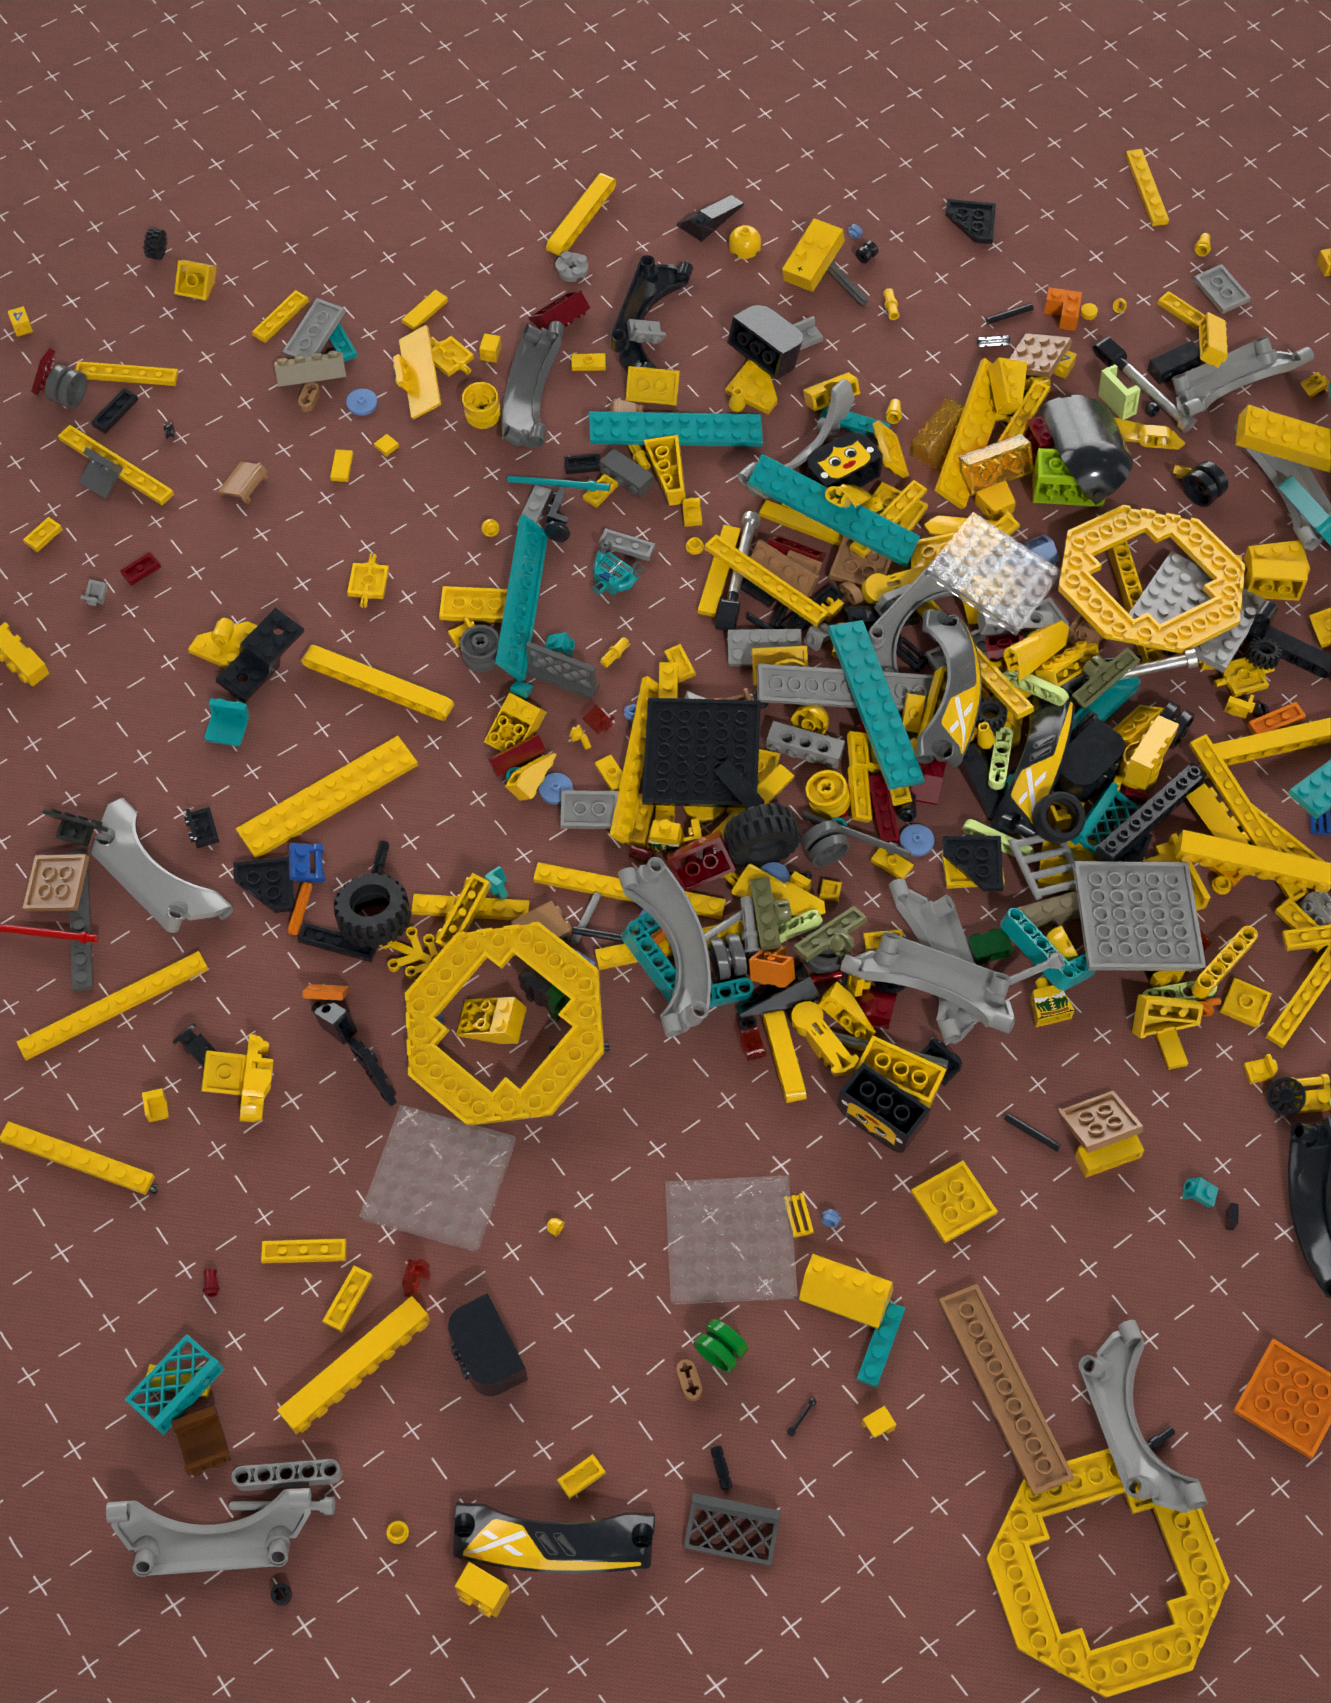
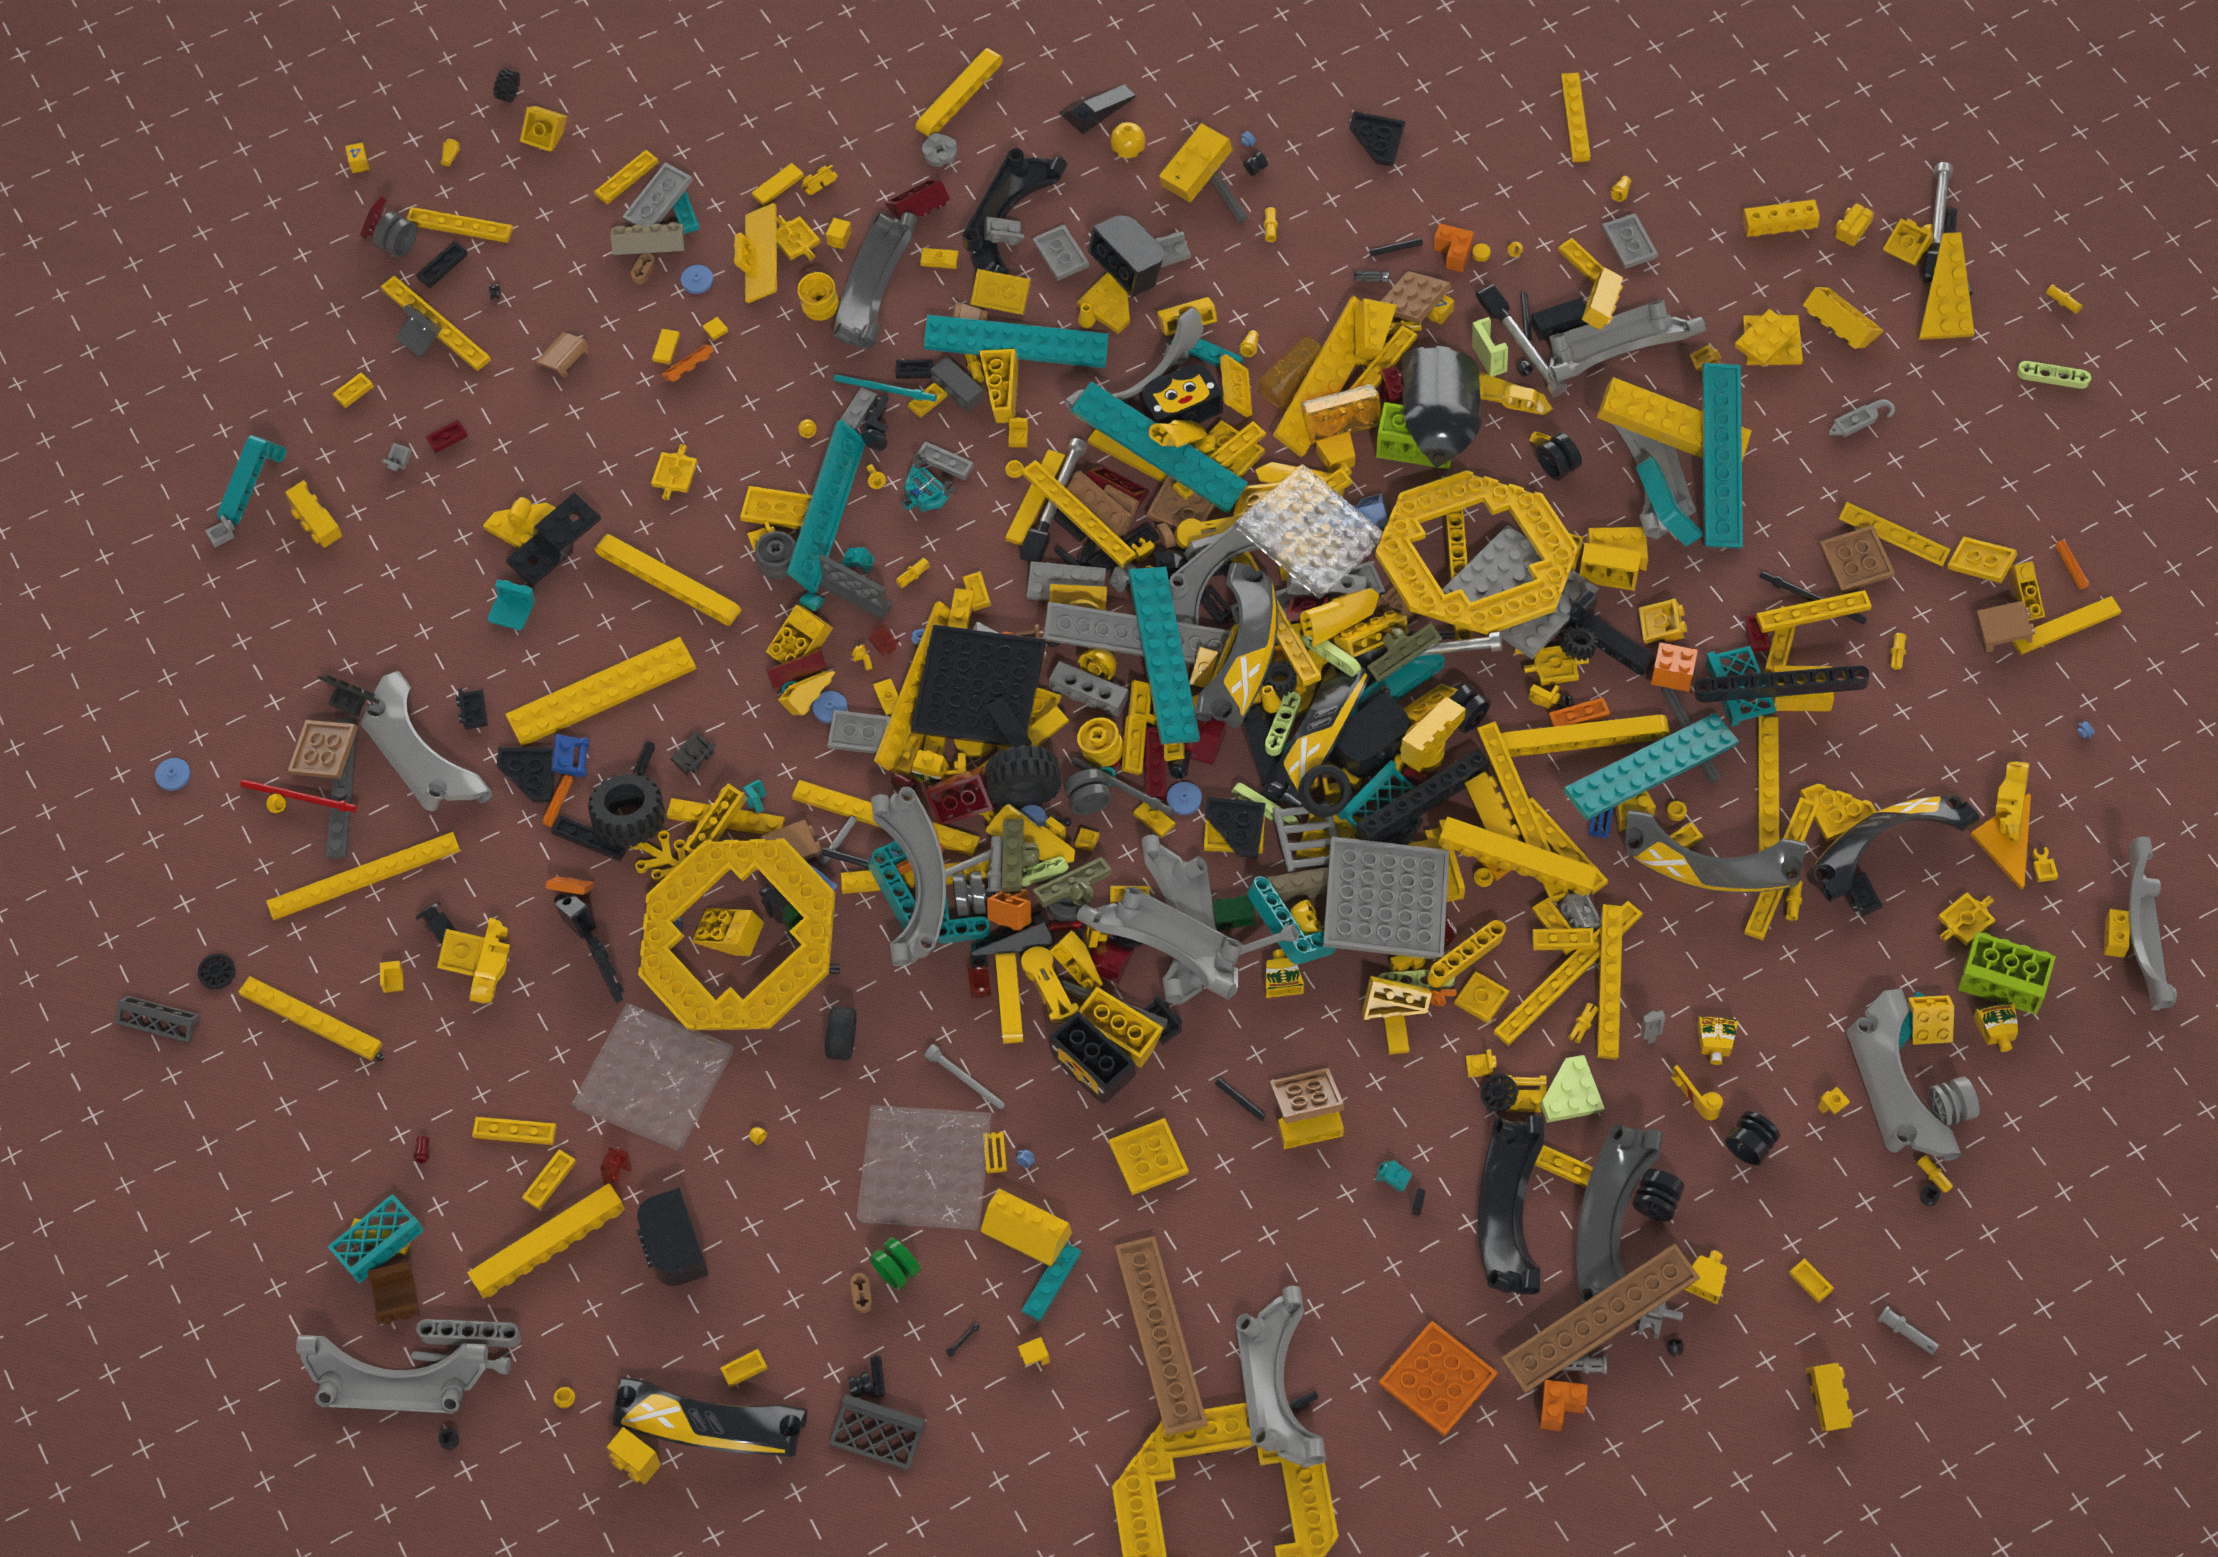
camera: 10 degrees right, 0 degrees up
none -> yellow plate [266,794,286,813]
none -> yellow cone [441,139,460,167]
none -> orange plate [661,344,714,382]
none -> black bracket [670,731,716,775]
none -> yellow hinge [801,165,838,195]
none -> black tyre [825,1006,857,1061]
none -> black wheel [847,1372,873,1397]
none -> yellow plate [866,464,886,489]
none -> light grey piece [924,1044,1005,1109]
none -> light grey plate [1032,225,1089,281]
none -> black bar [1520,292,1532,341]

